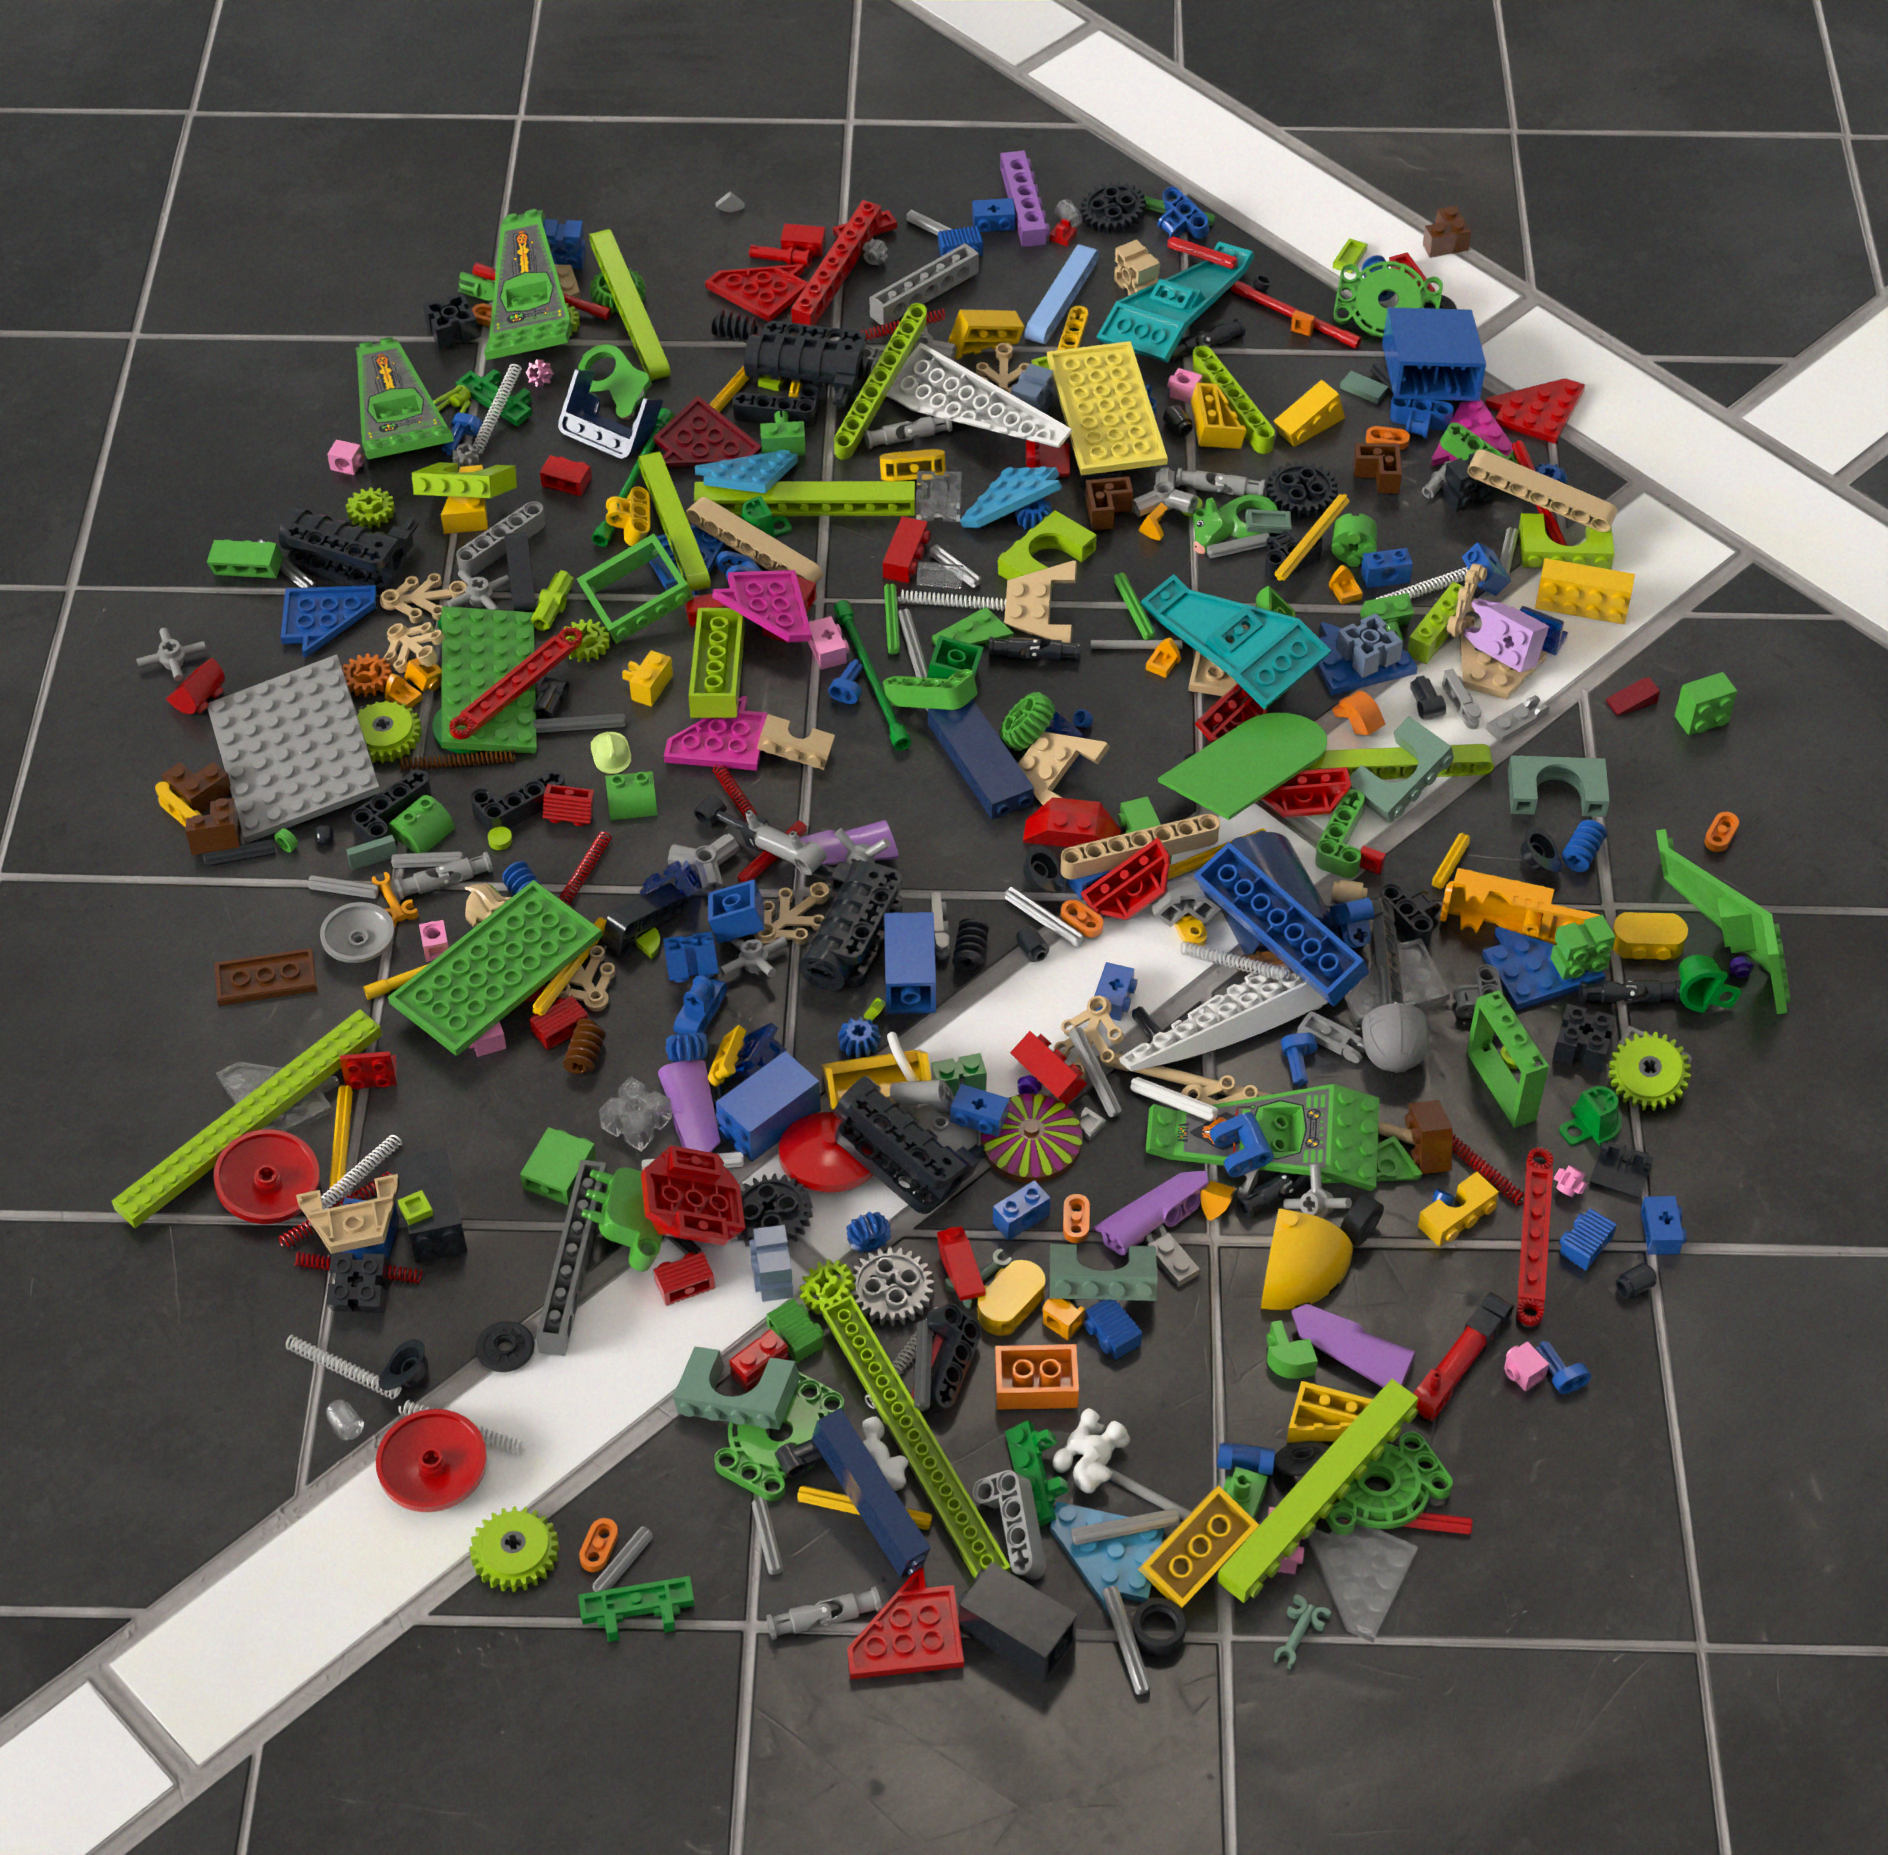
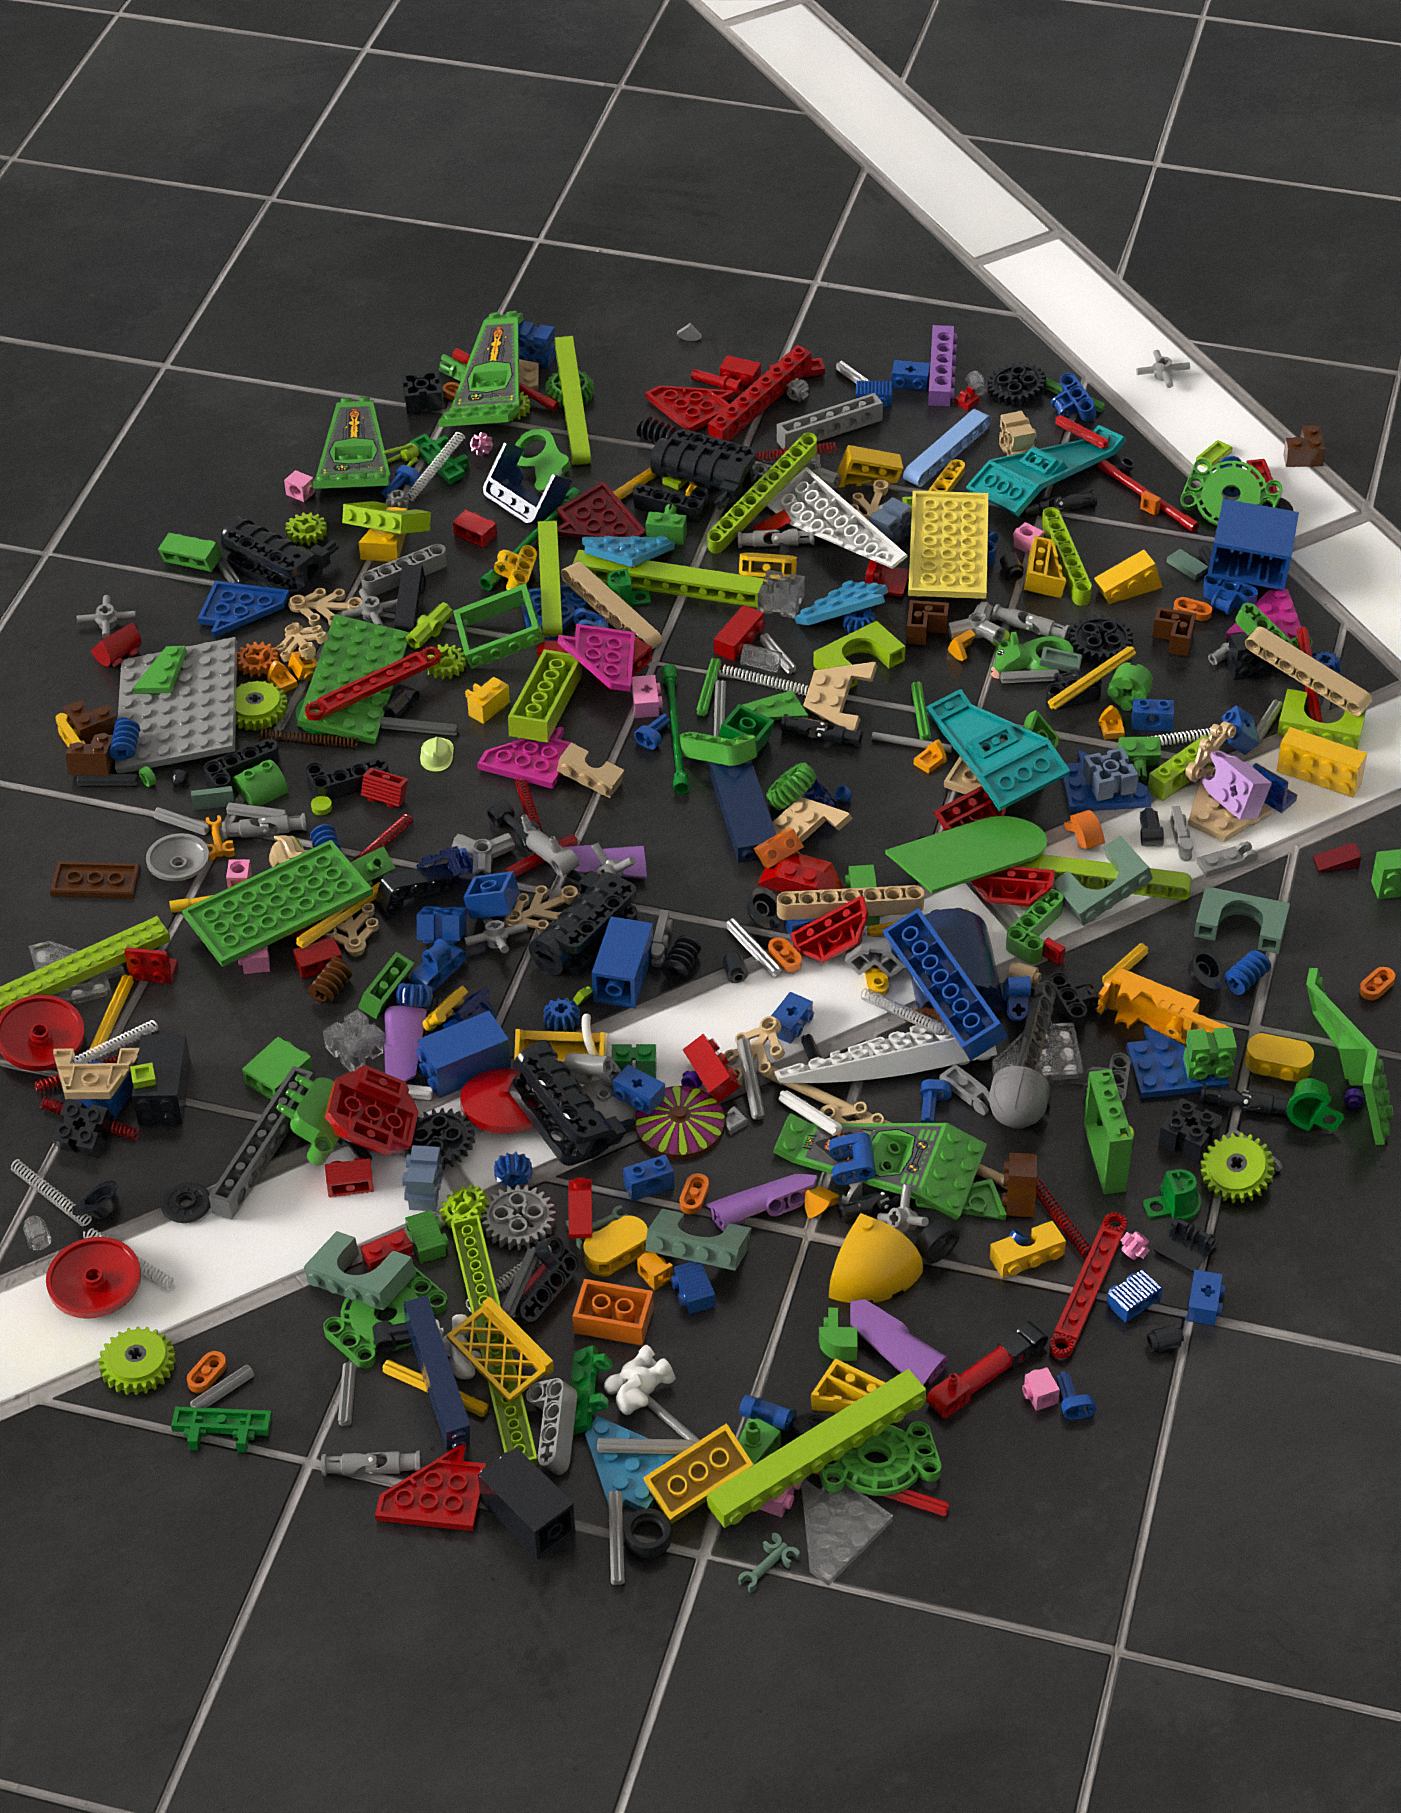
camera: 15 degrees right, 5 degrees down
bright green brick [605,771,658,820] -> none
lime tile [636,927,660,959] -> none
light grey hinge [1143,1224,1200,1287] -> none
red wing [1485,378,1585,444] -> none
none -> blue piece [109,717,140,761]
none -> bright green wing [132,646,187,694]
none -> bright green brick [350,846,395,887]
none -> bright green brick [358,952,414,1019]
none -> yellow fence [446,1297,553,1403]
none -> red sticker [754,509,791,537]
none -> orange brick [754,827,804,868]
none -> light grey bar [1136,350,1190,388]

